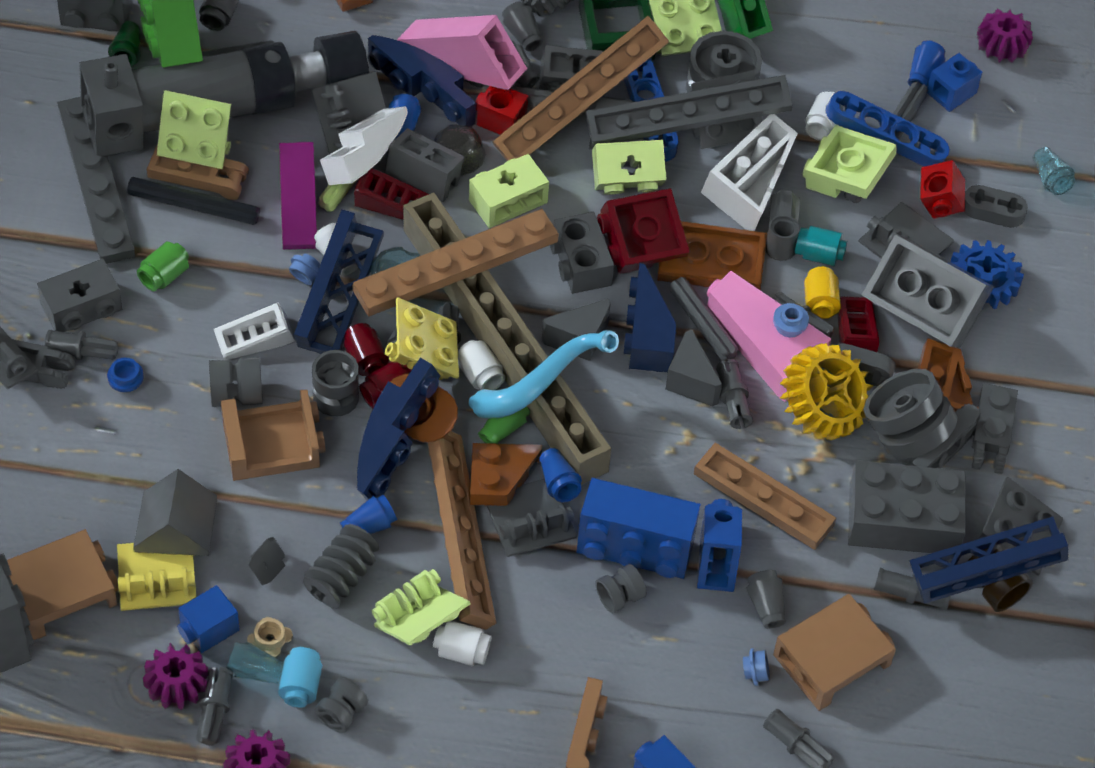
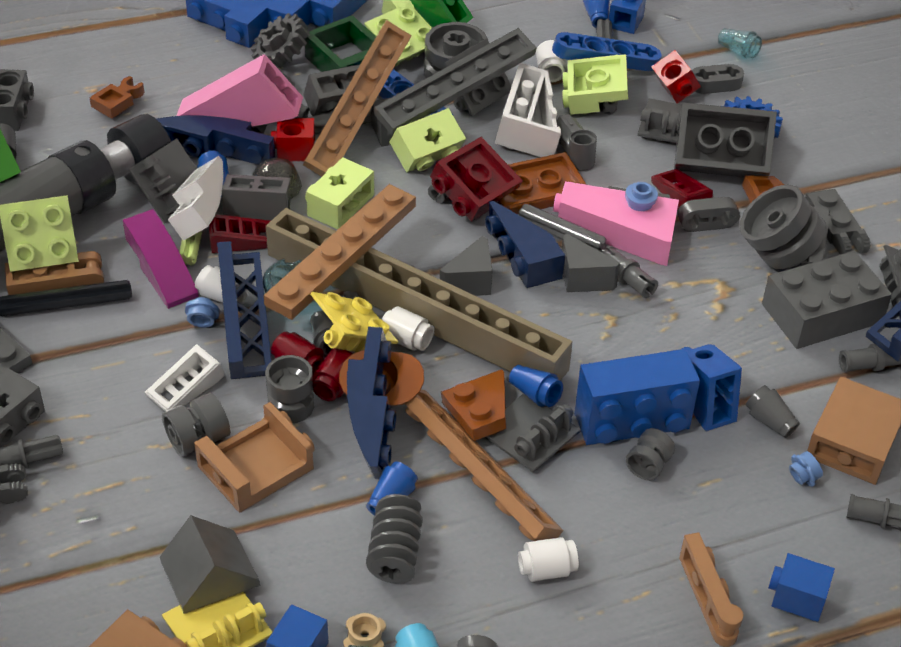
camera: 25 degrees left, 10 degrees down
blue plate [107,358,144,392] -> none
bright green brick [137,241,189,292] -> none
dark grey piece [249,537,286,585] -> none
yellowish green hinge [372,569,471,645] -> none
medium azure animal [469,330,619,419] -> none
bright green cone [478,406,530,444] -> none
dark grey brick [550,211,614,294] -> none
medium nougat plate [694,442,837,550] -> none
yellow gear [779,343,873,440] -> none
teal brick [795,226,848,266] -> none
yellow brick [804,266,841,319] -> none

